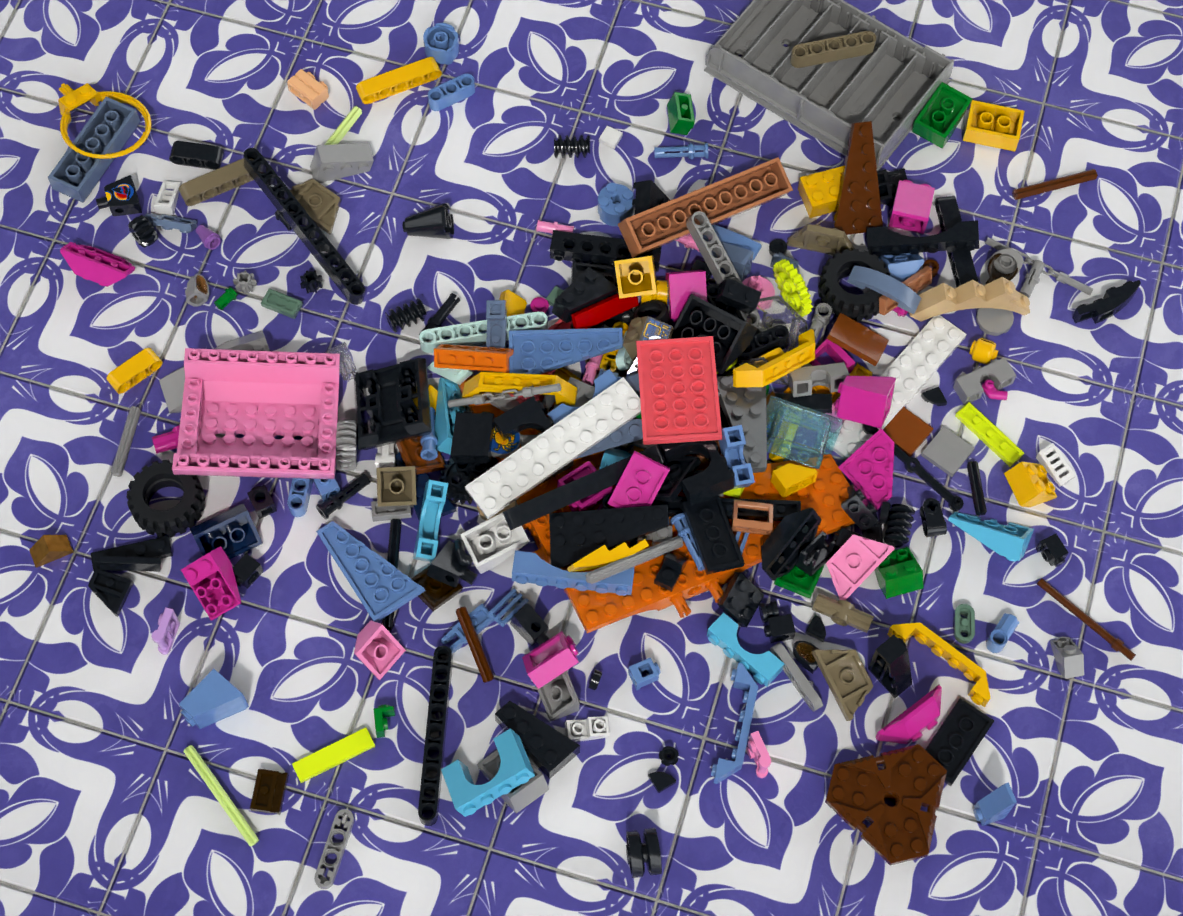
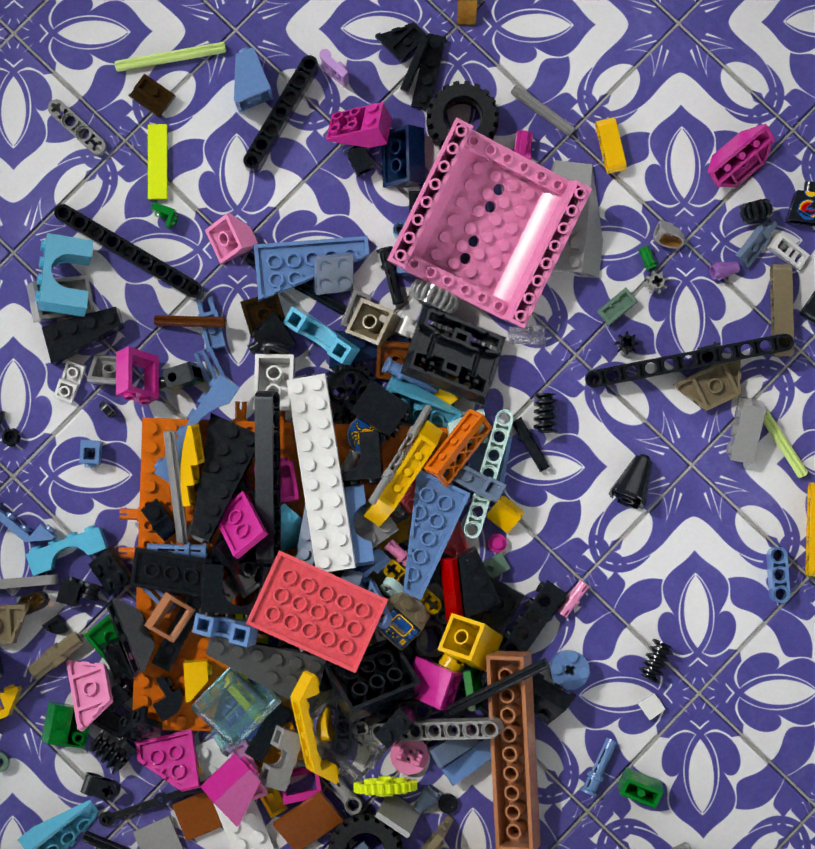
camera: 115 degrees right, 20 degrees up
none -> black brick [153,673,183,721]
none -> black beam [243,55,319,173]
none -> sand blue plate [314,253,353,295]
none -> light grey tile [375,794,421,838]
none -> black axle [447,658,550,715]
none -> green plate [463,668,485,711]

